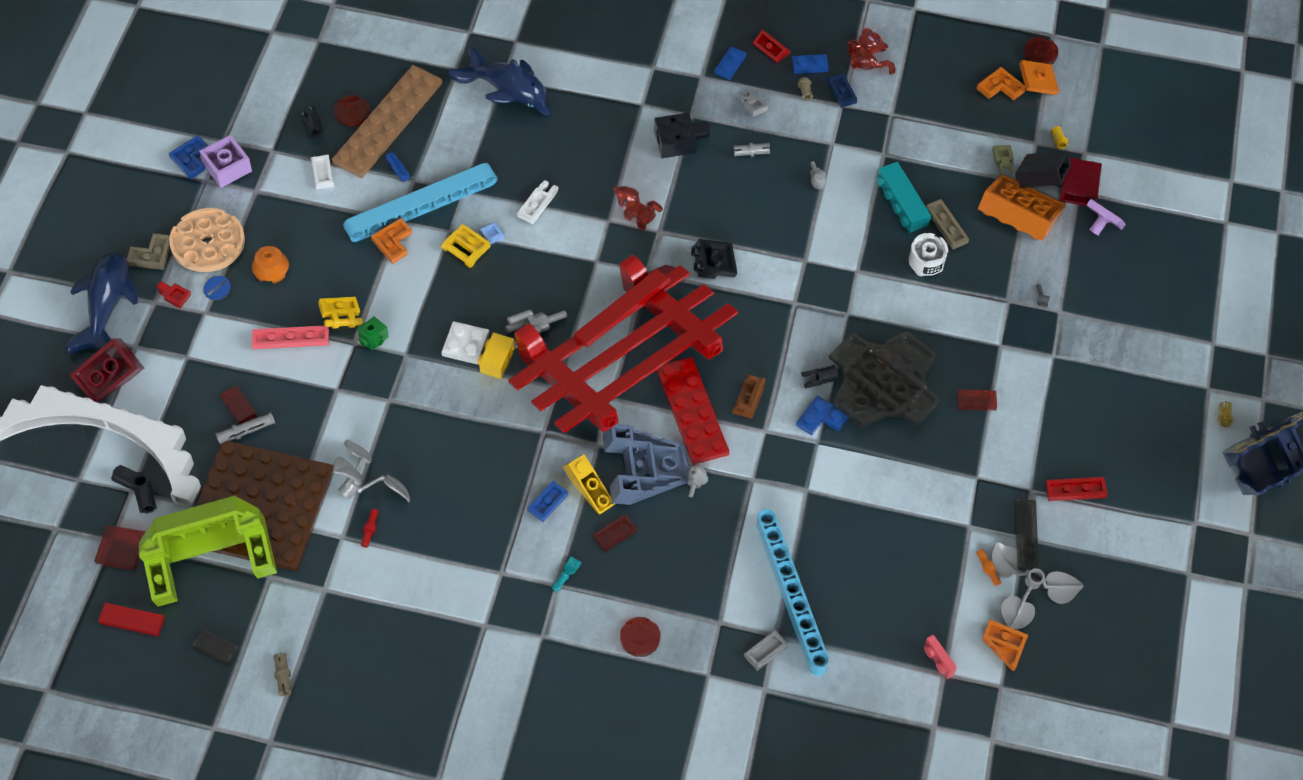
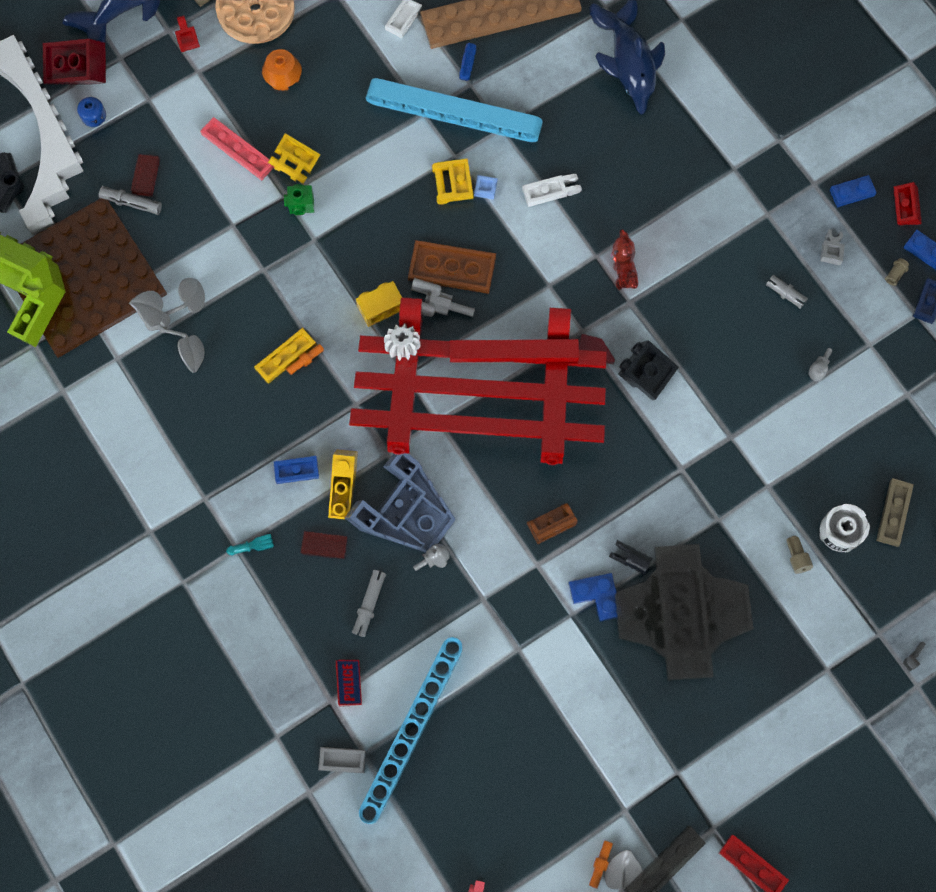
camera: 45 degrees right, 15 degrees up
blue piece [200,272,231,301] -> none
red bar [361,509,379,548] -> none
orange plate [371,218,412,264] -> none
white plate [442,321,489,364] -> none
clear red tile [620,617,661,657] -> none
black brick [654,112,710,159] -> none
red plate [656,357,730,465] -> none
teal brick [876,162,931,233] -> none
clear red tile [957,389,997,411] -> none
none -> blue head [77,97,106,127]
none -> yellow tile [254,328,317,384]
none -> orange bar [286,344,324,375]
none -> slope [336,660,362,707]
none -> light grey pin [352,570,386,637]
none -> white gear [384,324,420,361]
none -> dark orange tile [408,240,496,294]
none -> dark tan piece [786,536,813,574]

